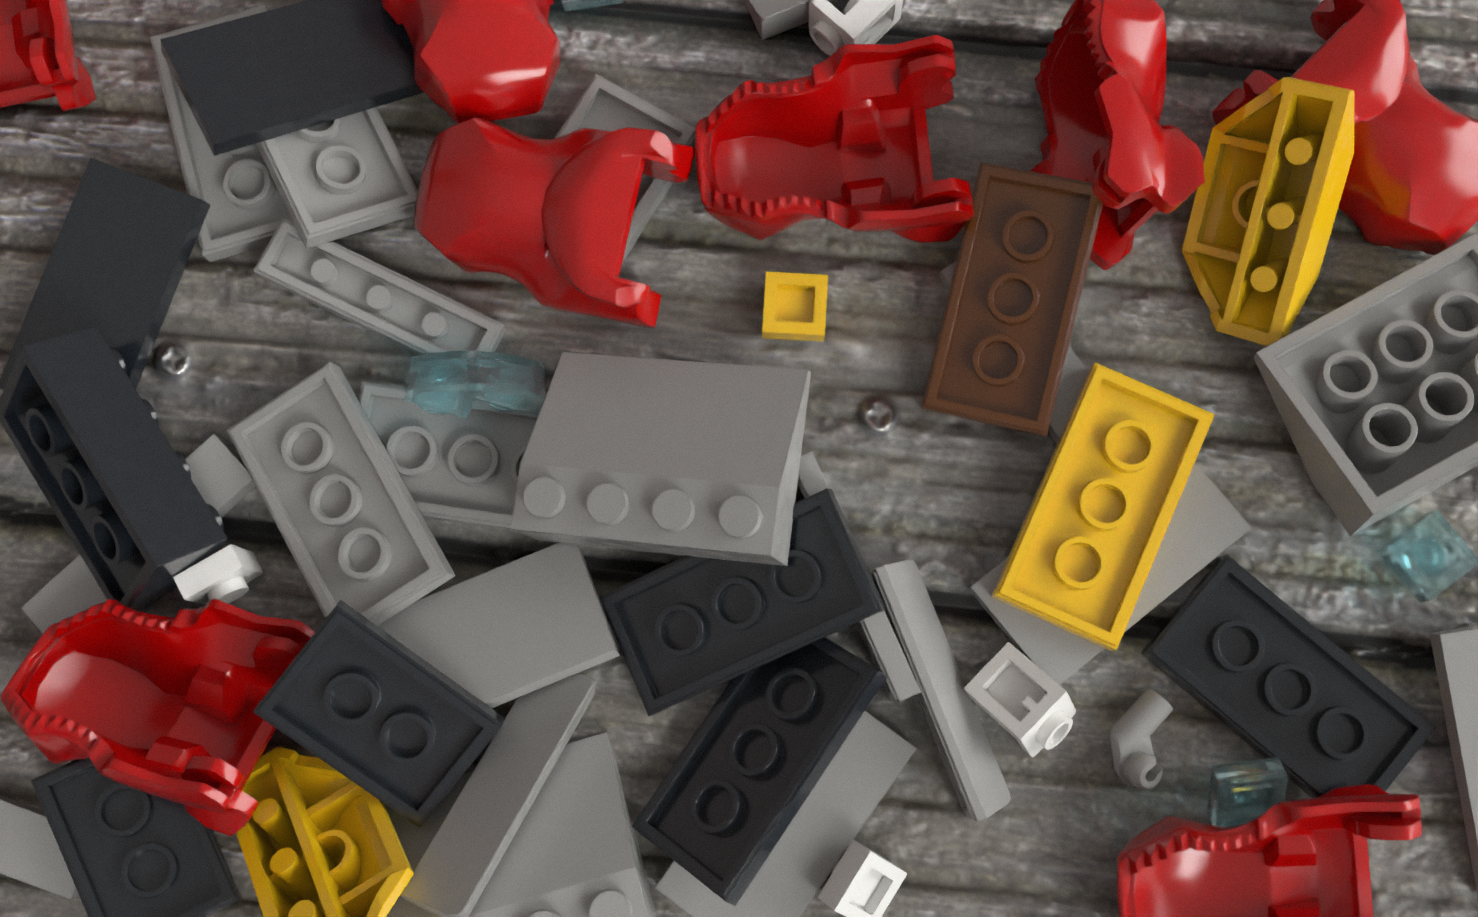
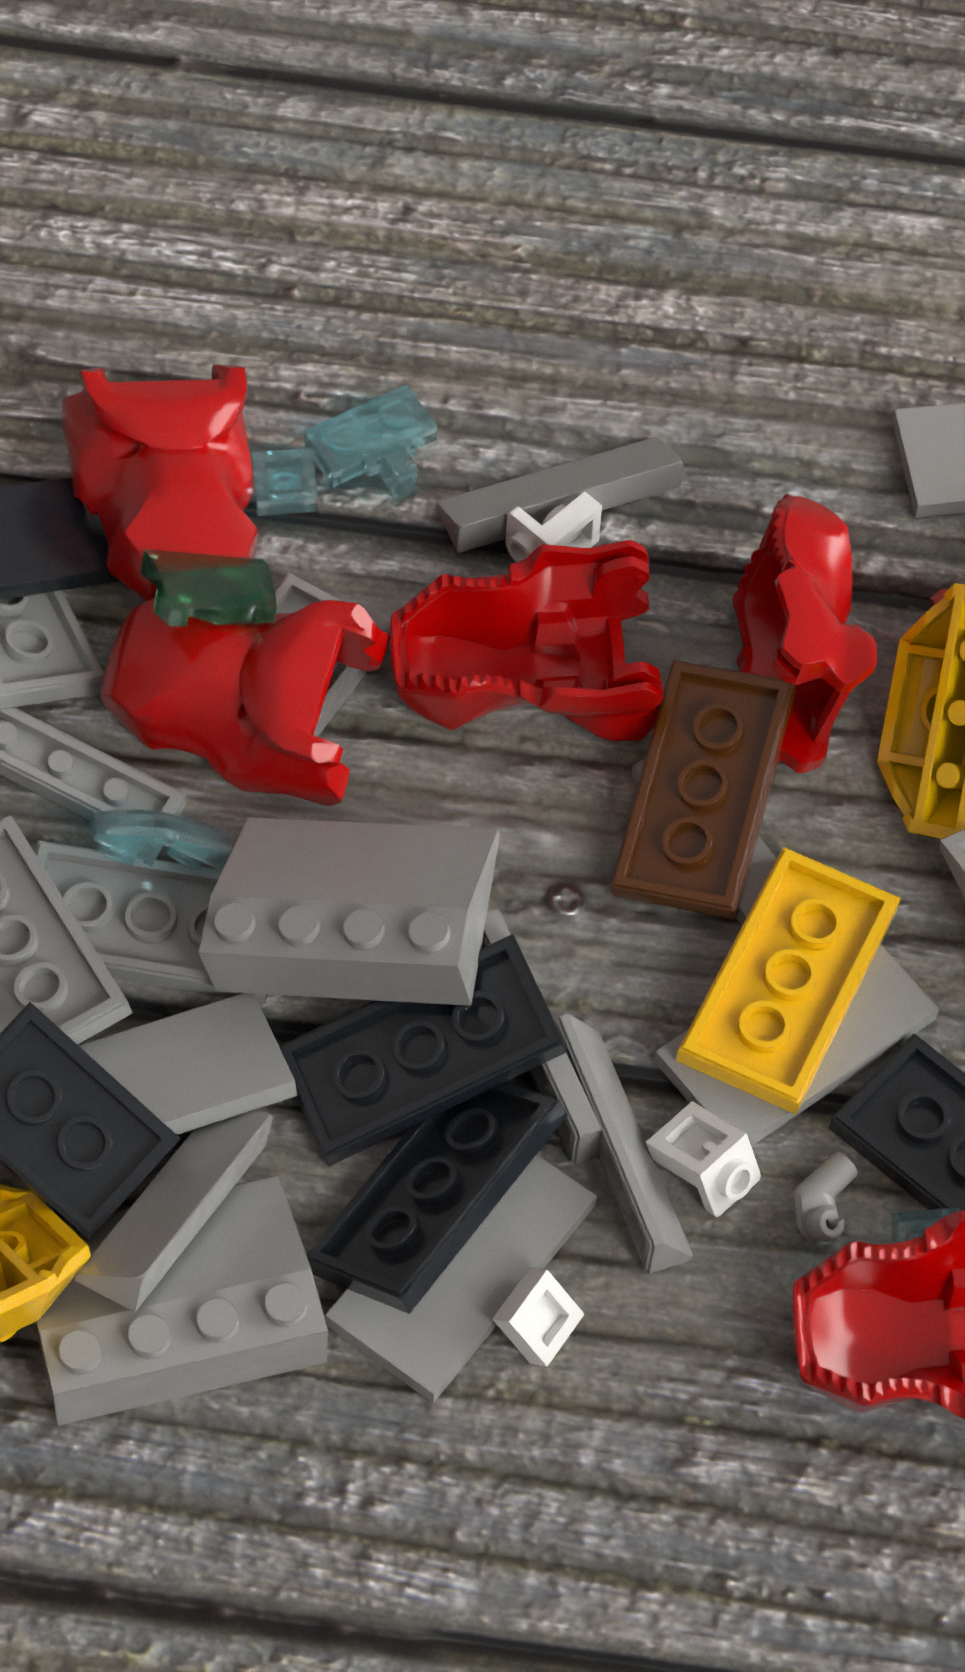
camera: 10 degrees left, 20 degrees down
yellow plate [762,271,828,342] -> none
none -> clear green slope [140,549,276,626]

